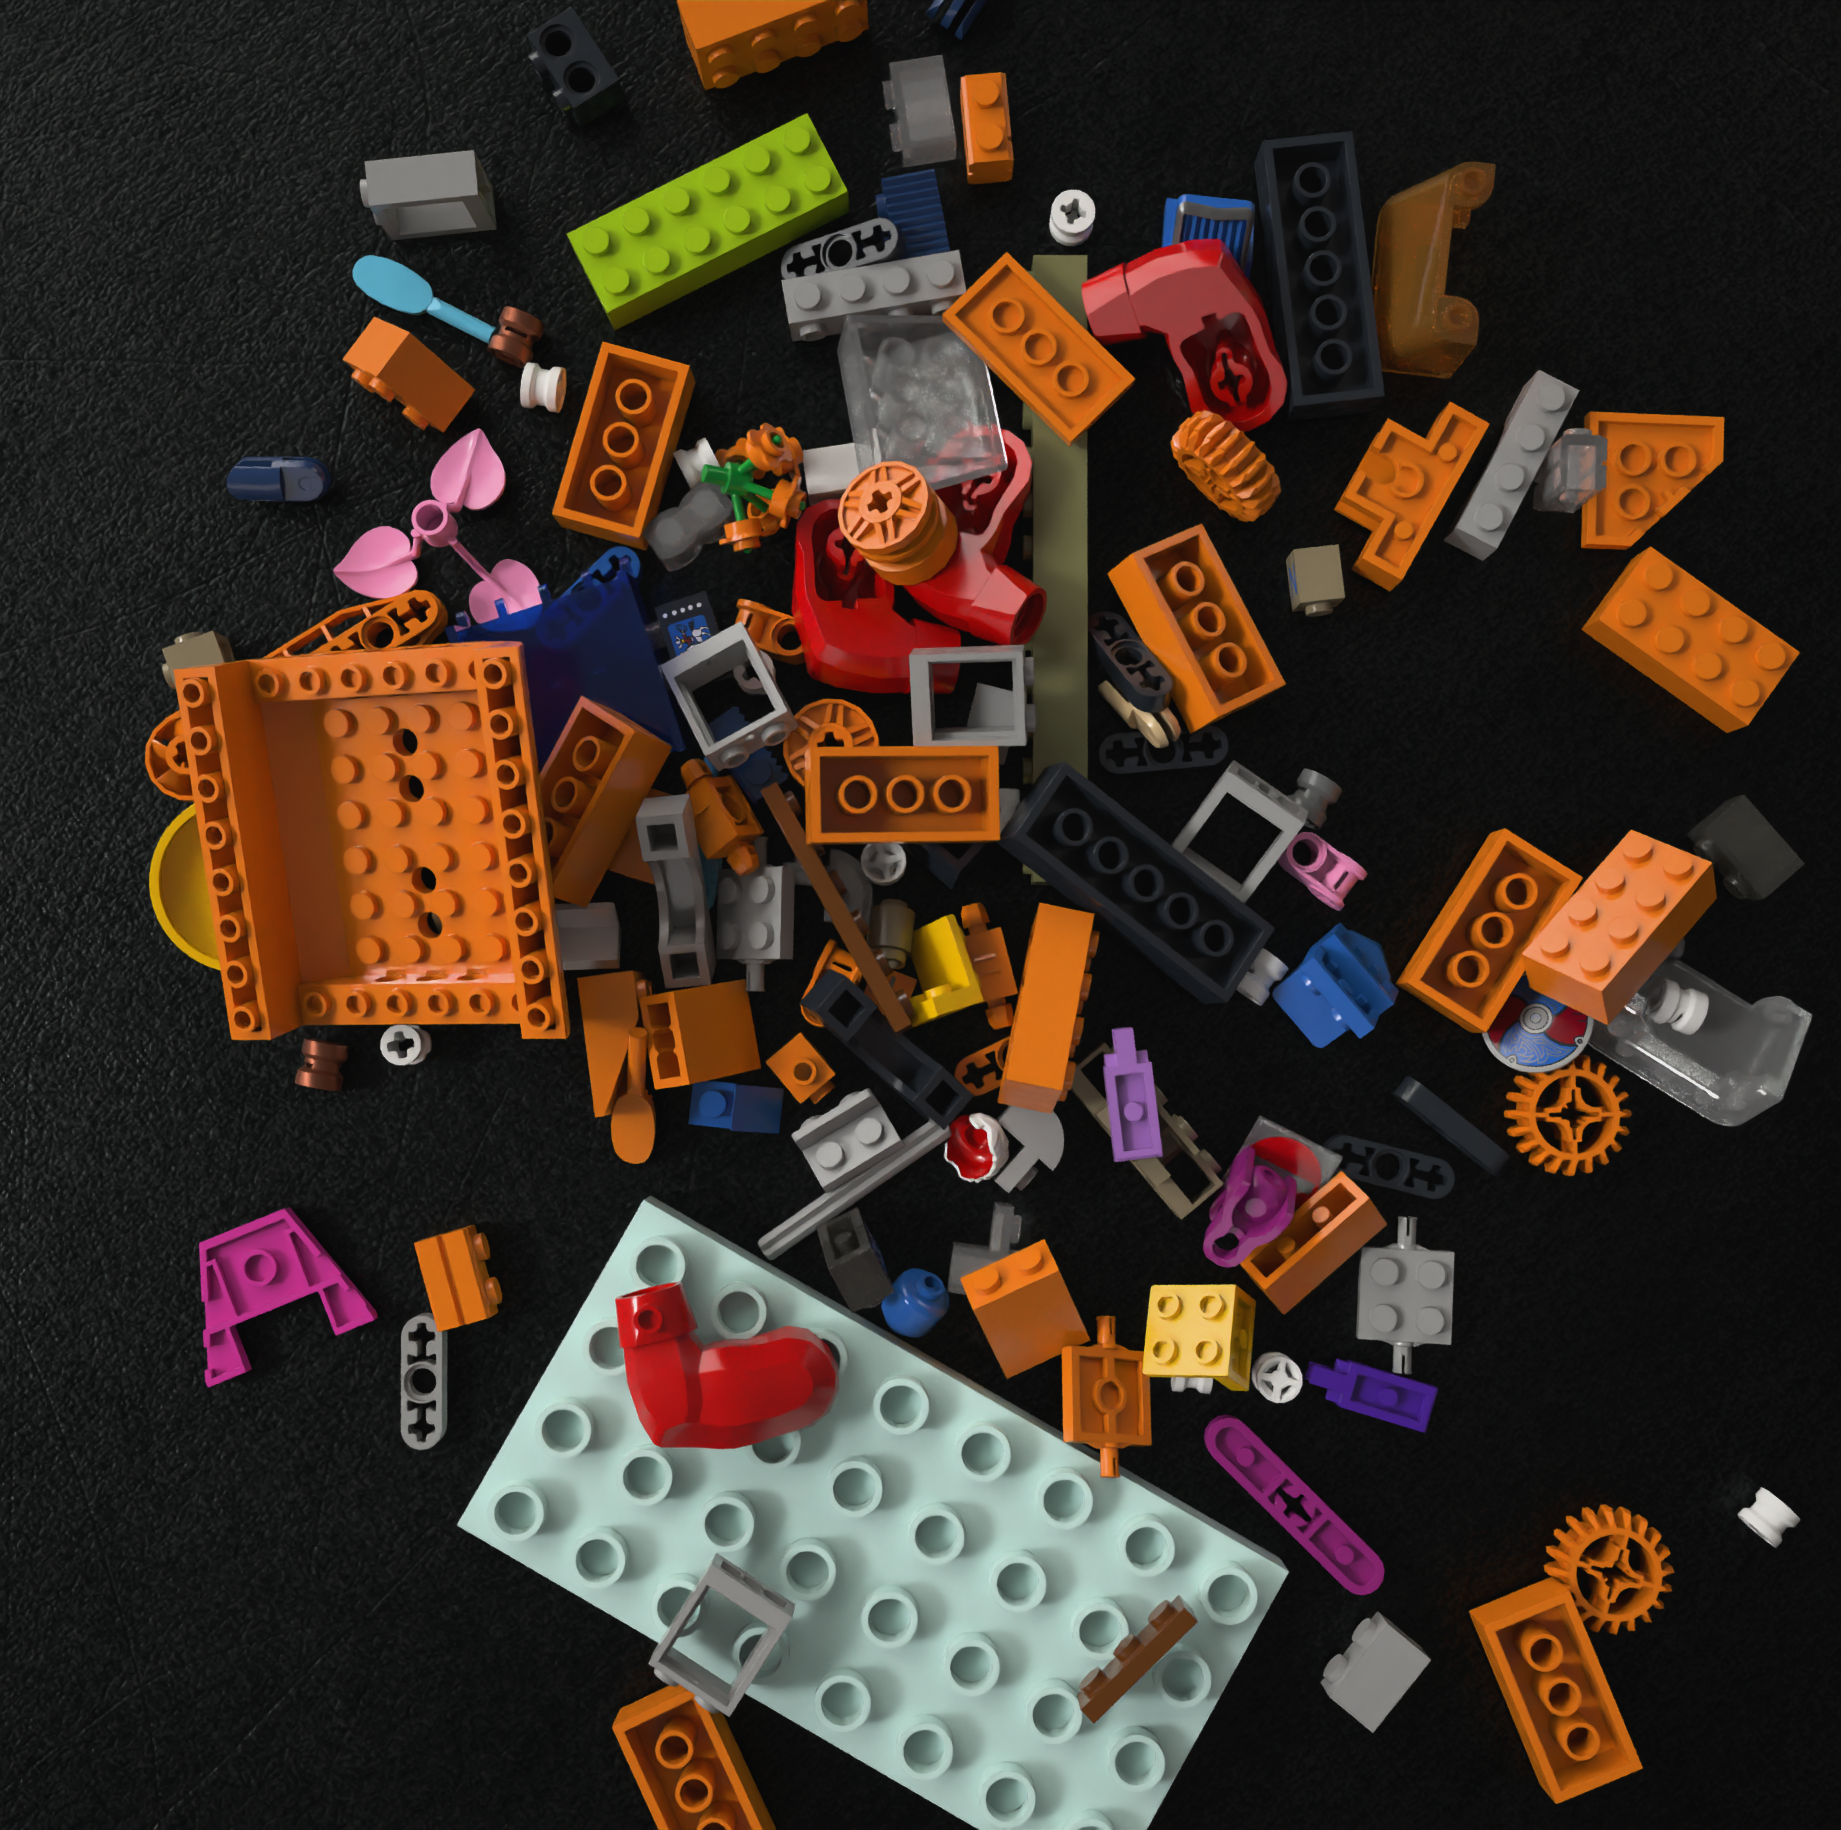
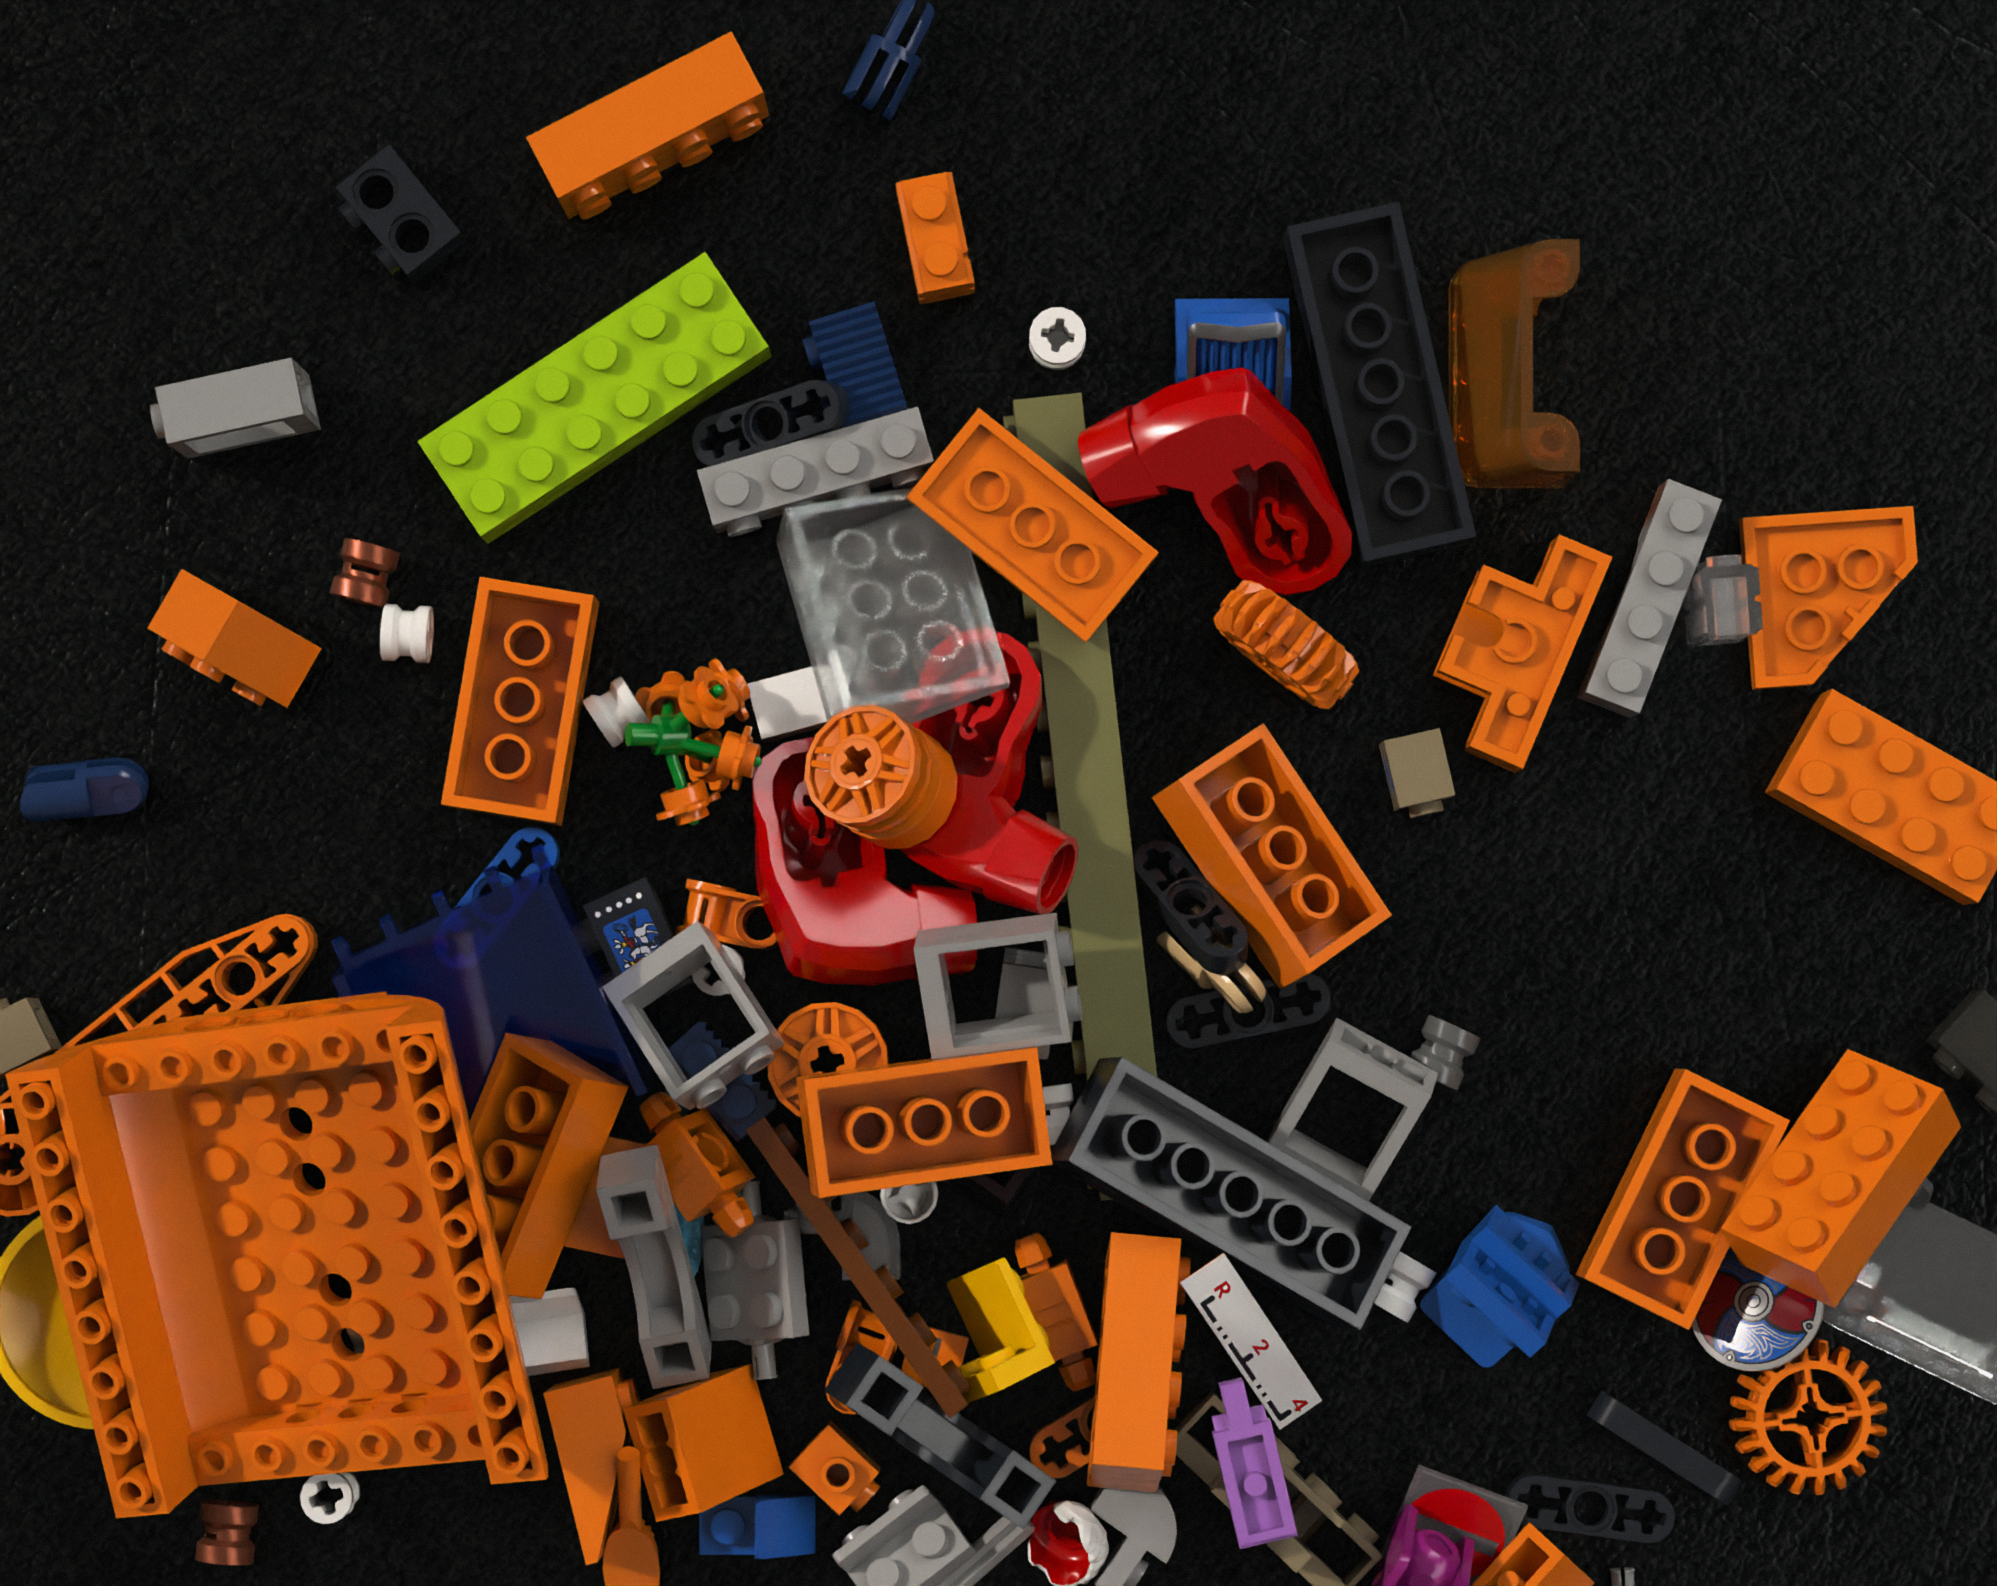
camera: 10 degrees left, 0 degrees up
bright pink plant [333,429,544,633] -> none
medium azure piece [352,255,498,344] -> none
clear brick [643,483,736,571] -> none
dark tan brick [867,899,916,969] -> none
clear brick [882,55,956,167] -> none
bright pink piece [1278,832,1367,911] -> none
white wheel [1642,977,1709,1035] -> none
none -> white sticker [1180,1253,1322,1430]

